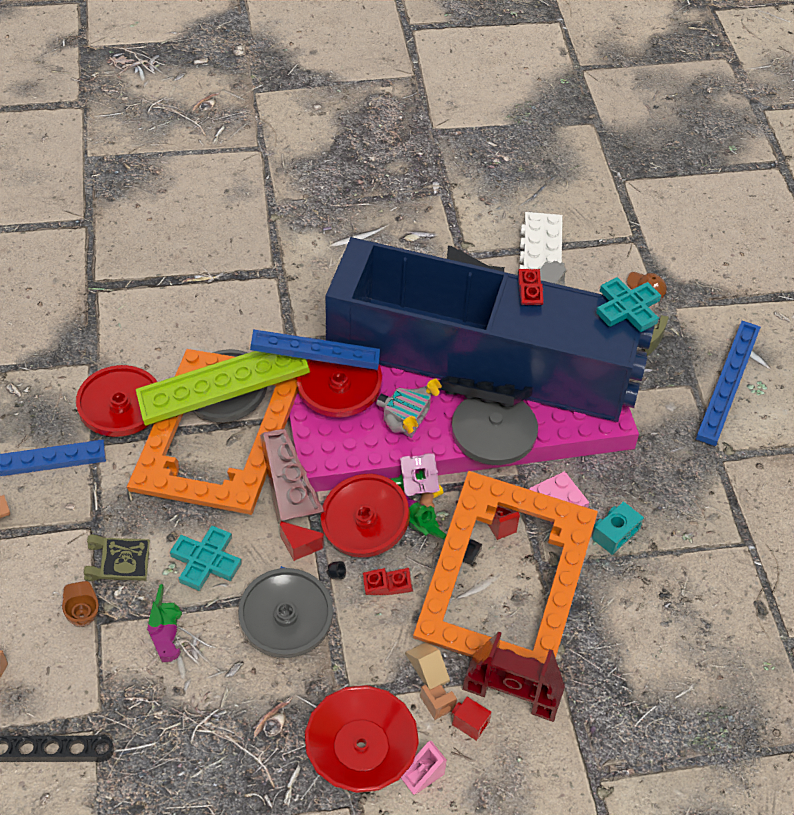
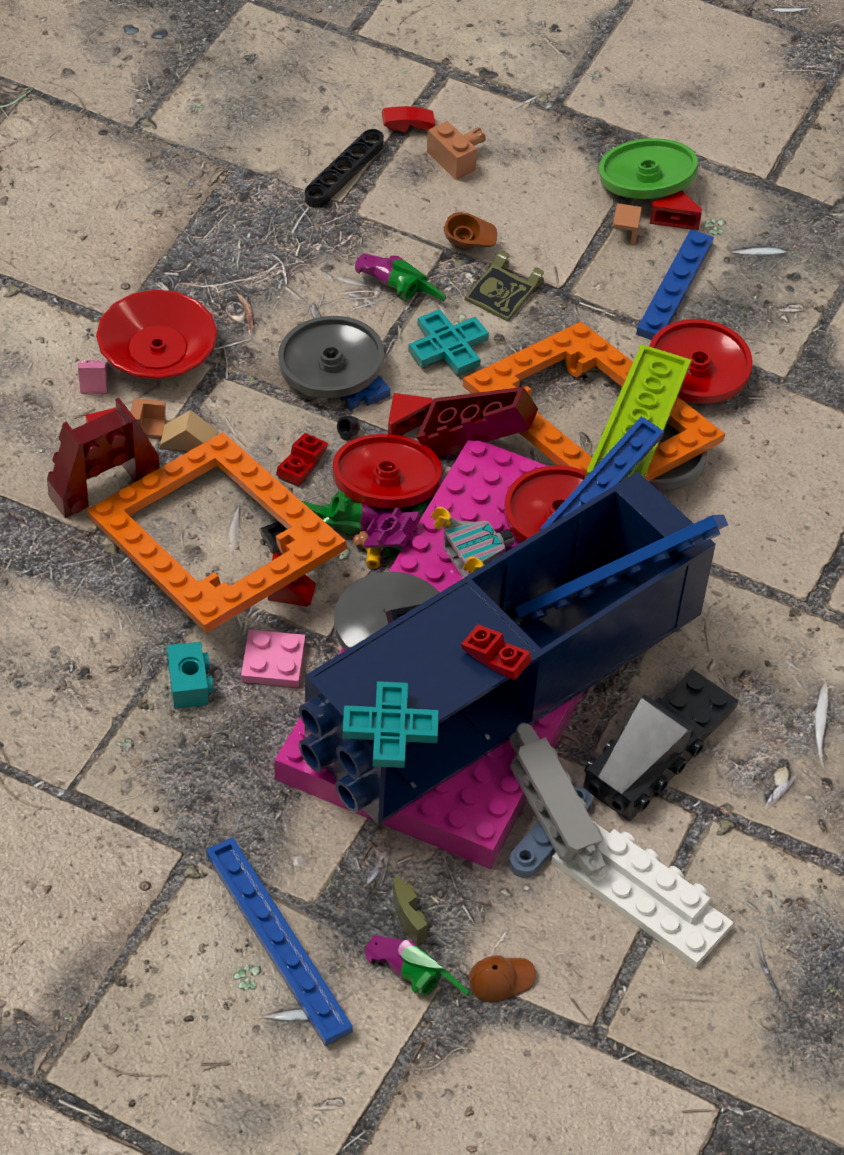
camera: 125 degrees right, 0 degrees up
none -> green animal [365,935,471,996]
none -> blue plate [515,515,728,621]

